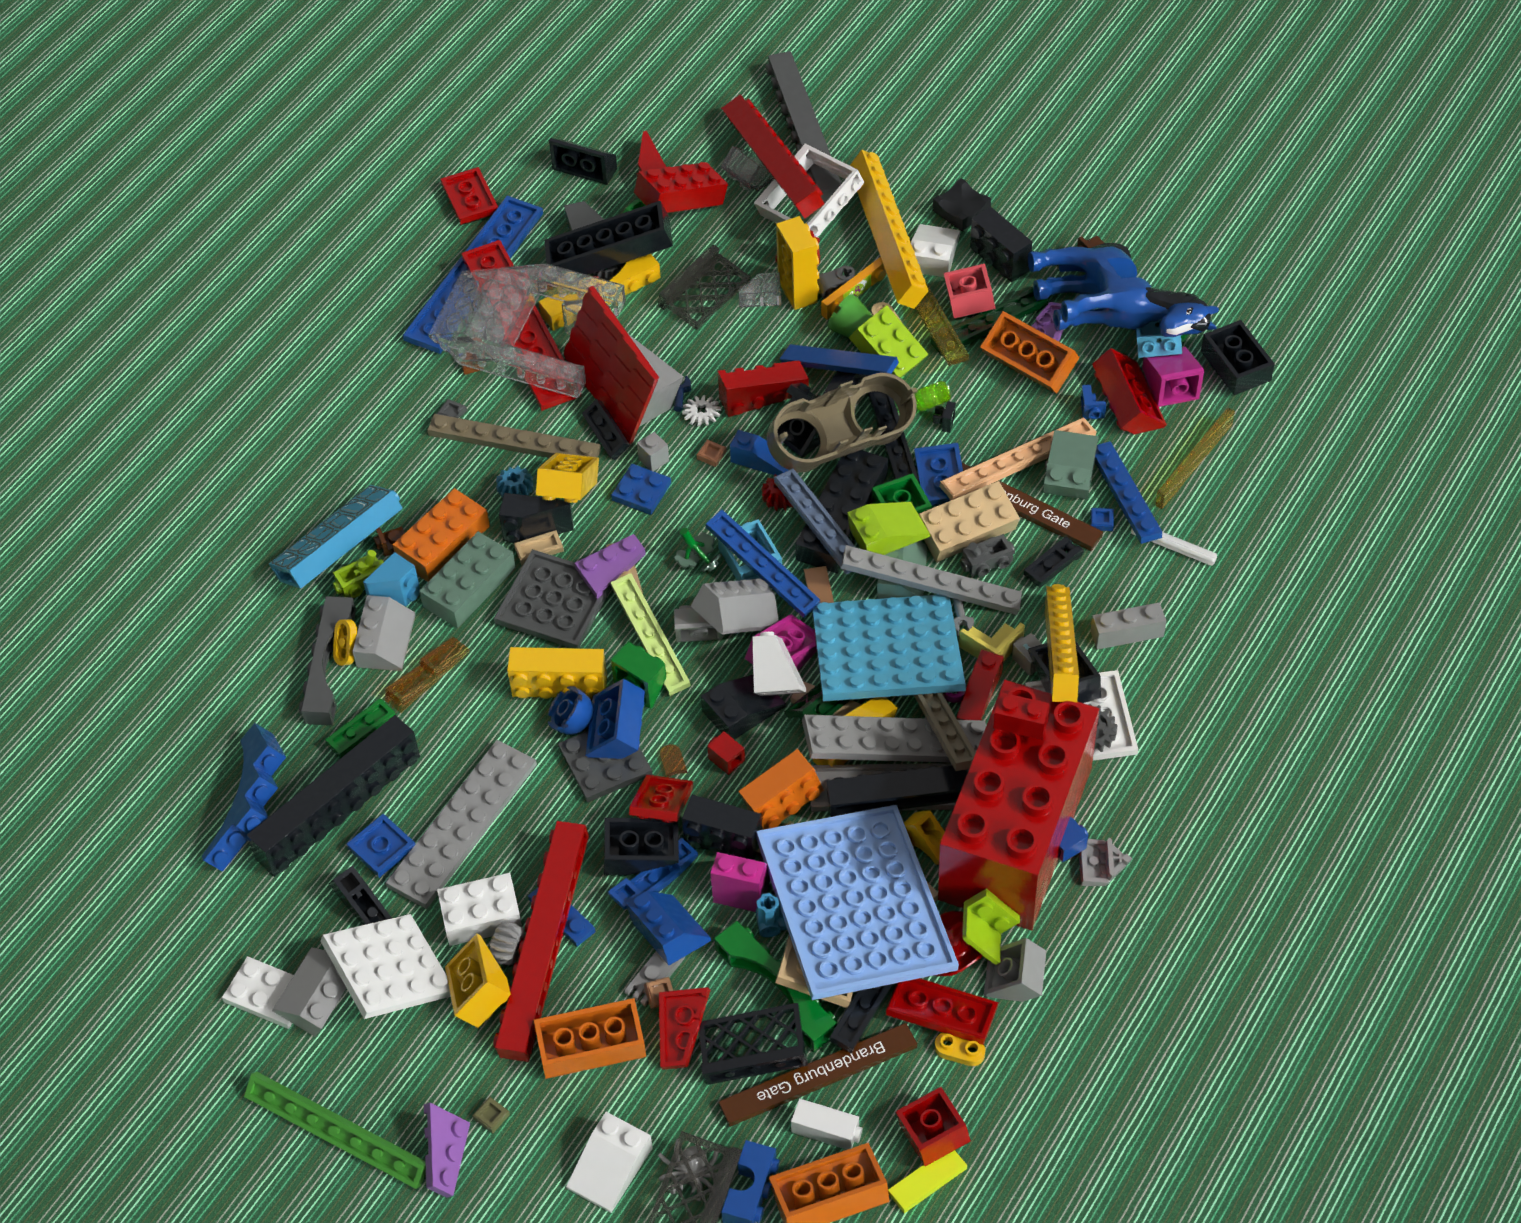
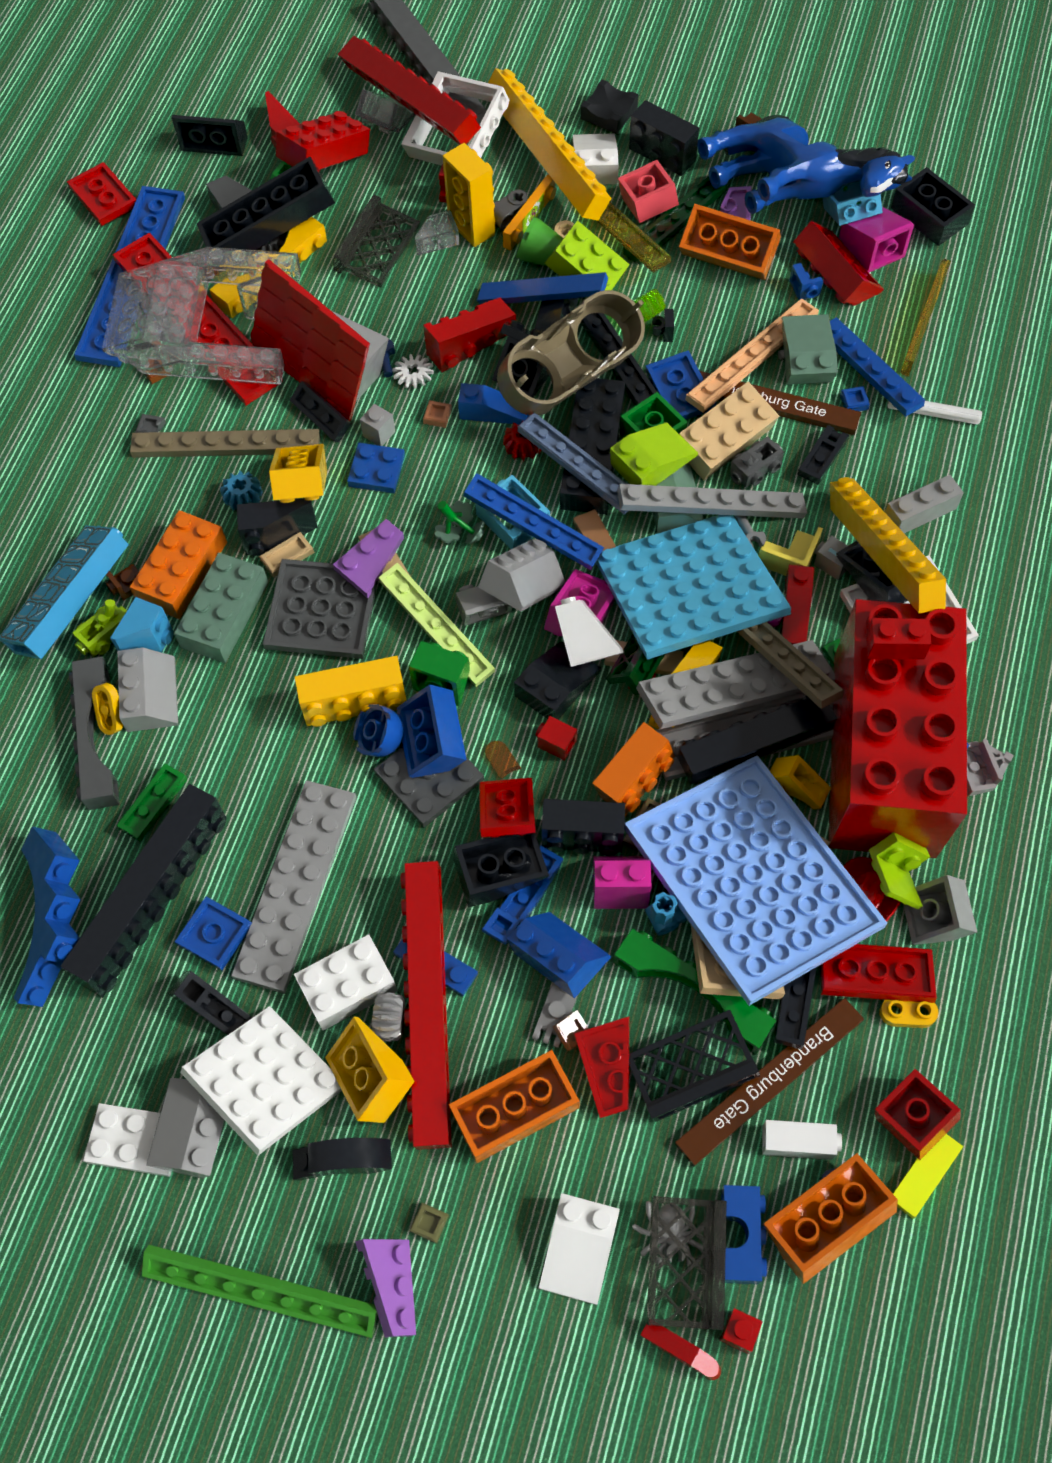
camera: 15 degrees left, 10 degrees up
clear orange slope [385,637,470,713] -> none
none -> black arch [292,1138,392,1181]

